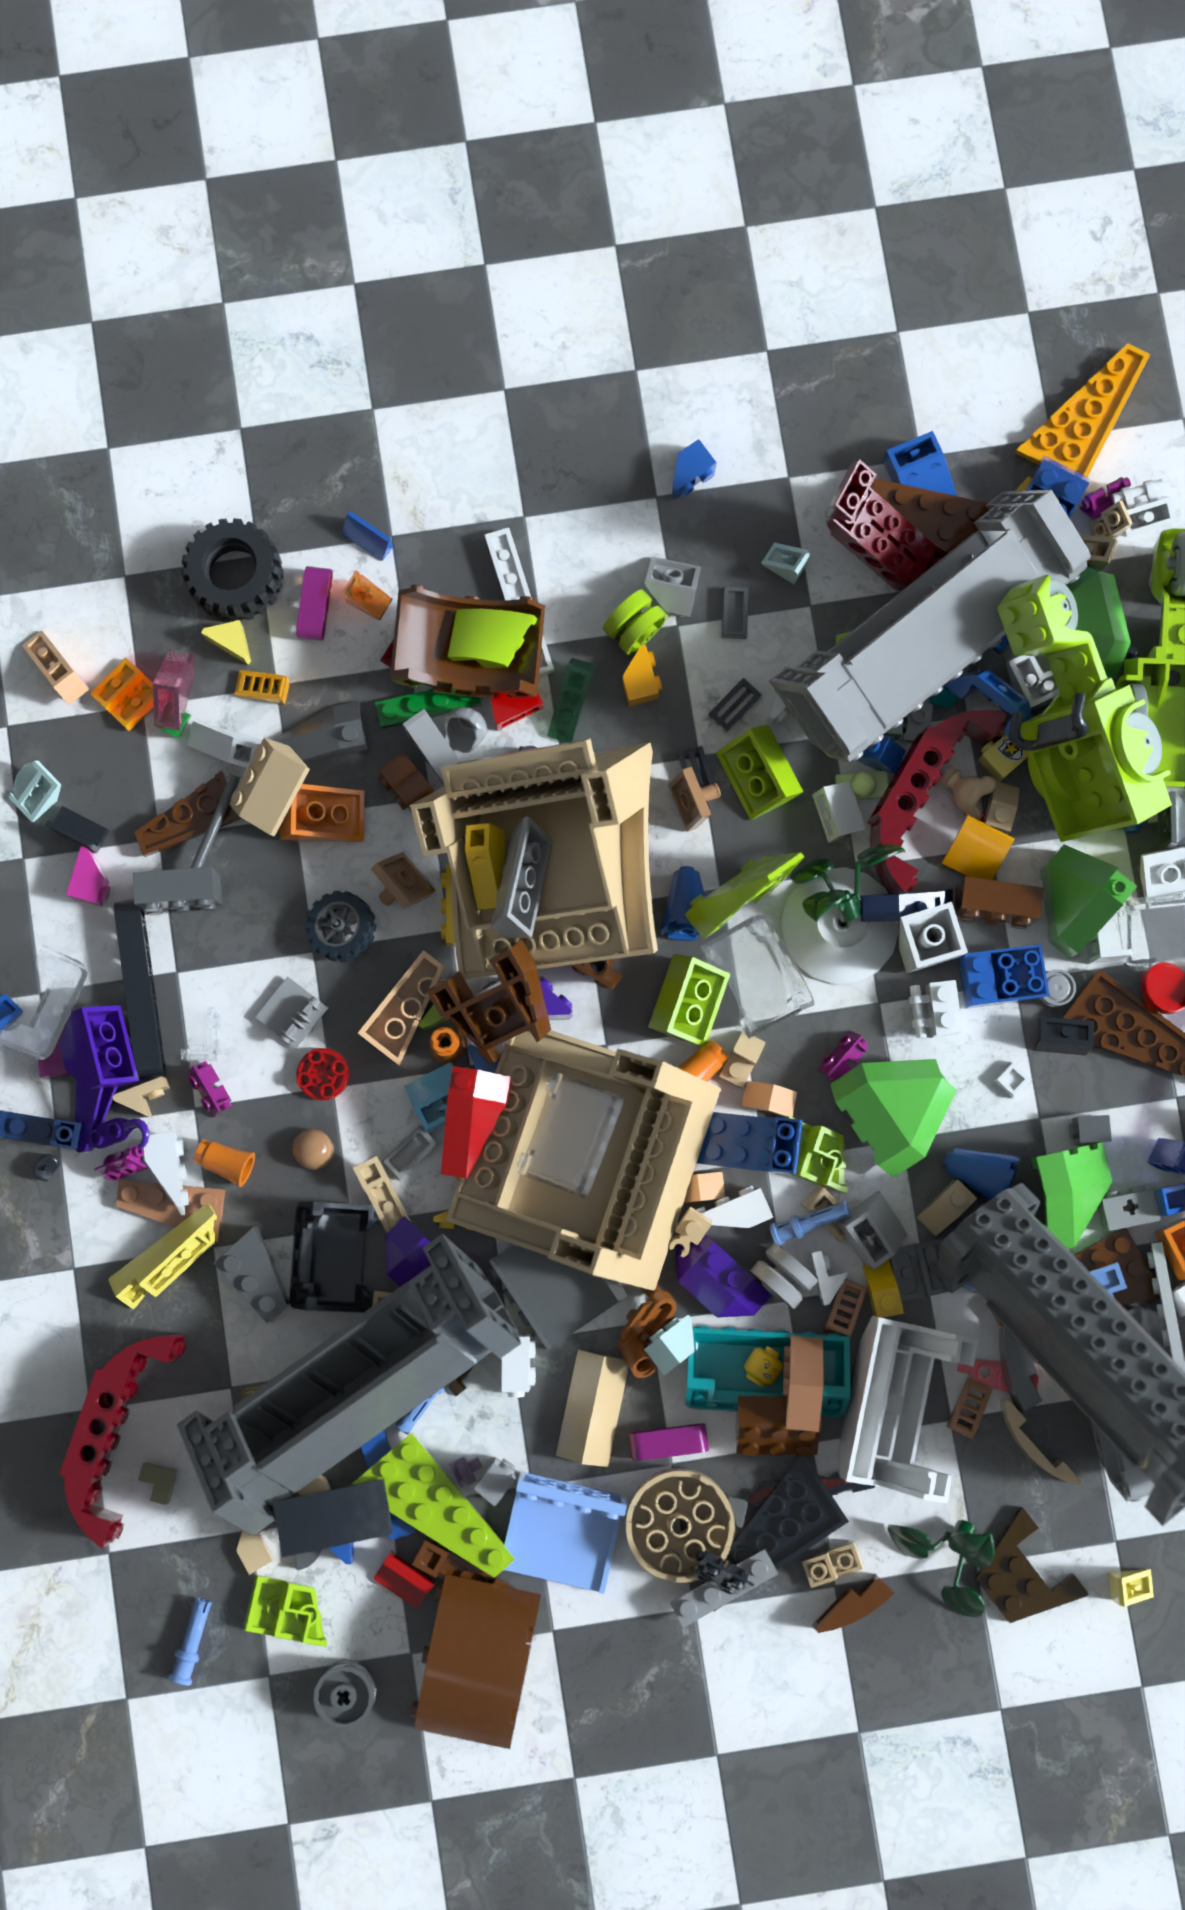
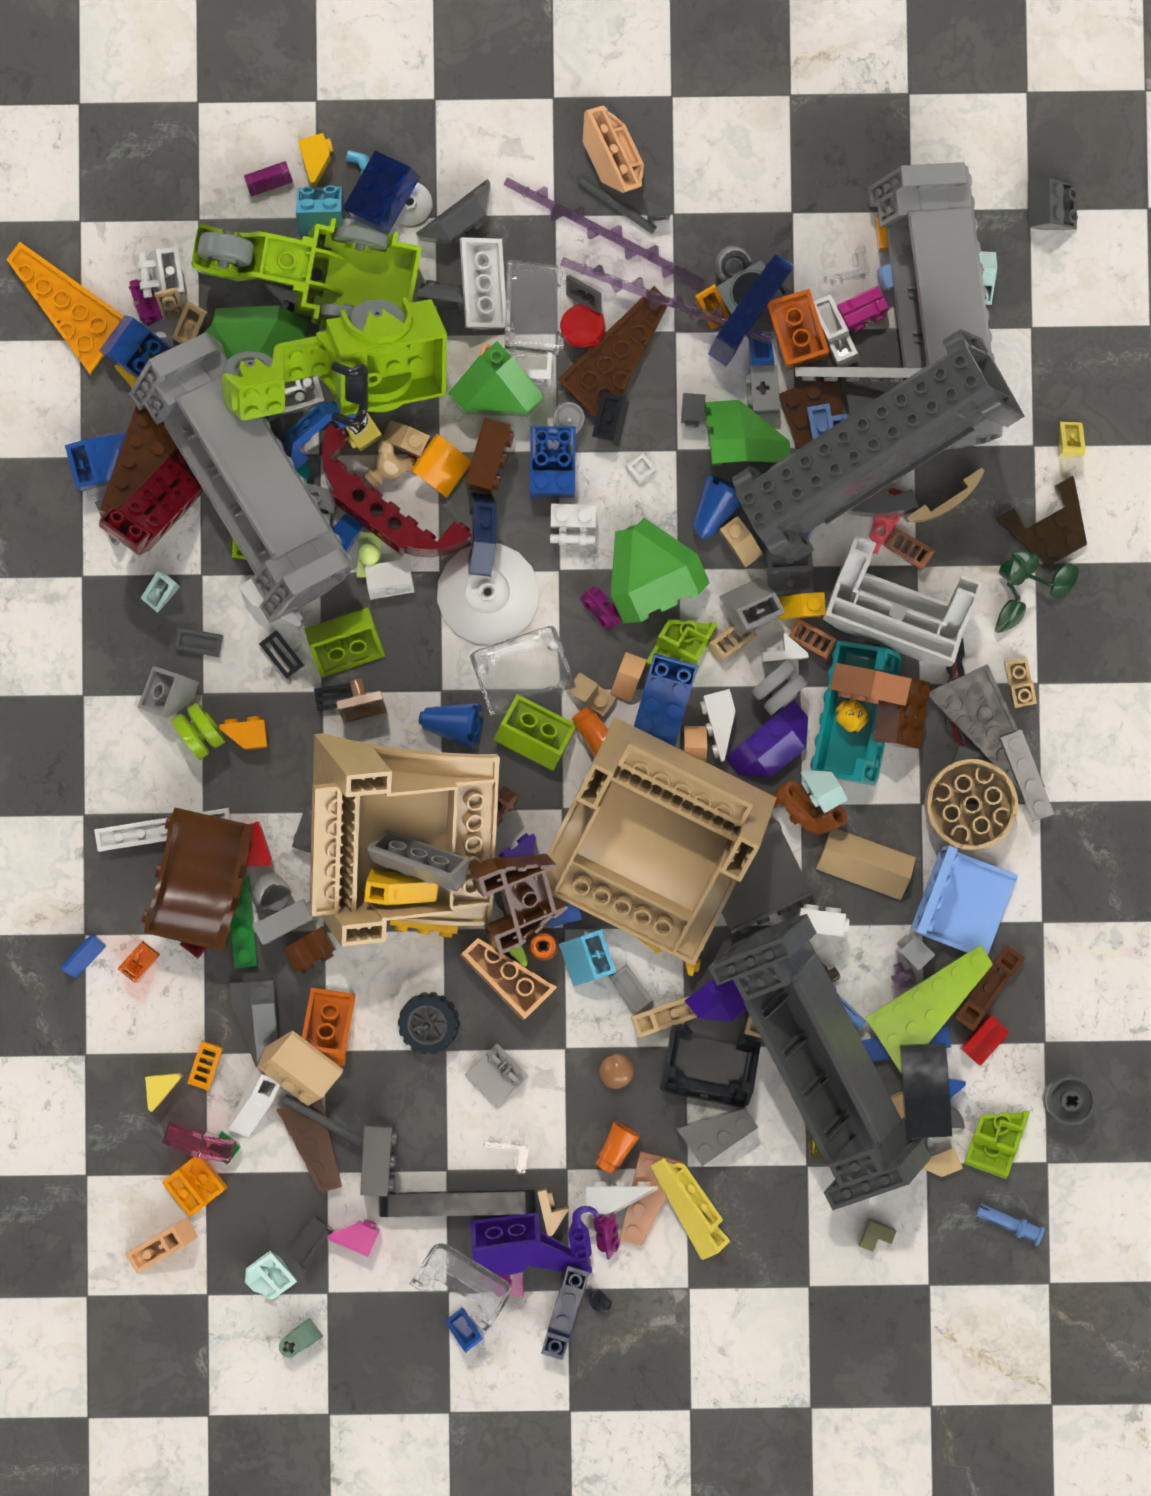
camera: 85 degrees left, 5 degrees up
dark red slope [59,1333,187,1548] -> none
black tyre [181,518,284,622] -> none
magenta hinge [188,1061,232,1118] -> none
magenta beam [296,566,333,641] -> none
red tile [296,1048,349,1101] -> none
medium nougat tile [371,852,436,909] -> none
reddish brown panel [411,1574,541,1749] -> none
red wedge [441,1066,512,1179] -> none
lime slope [448,609,537,668] -> none
clear windscreen [516,1072,624,1199] -> none
clear green slope [547,658,596,743] -> none
magenta beam [629,1423,709,1461] -> none
tan plate [669,1207,712,1257] -> none
blue slope [672,439,717,500] -> none
lime wedge [684,853,804,939] -> none
black hinge [689,1550,755,1595] -> none
medium blue pin [770,1200,851,1246] -> none
dark green plant [790,843,905,922] -> none
reddish brown slope [812,1573,894,1633] -> none
white slope [899,902,968,973] -> none

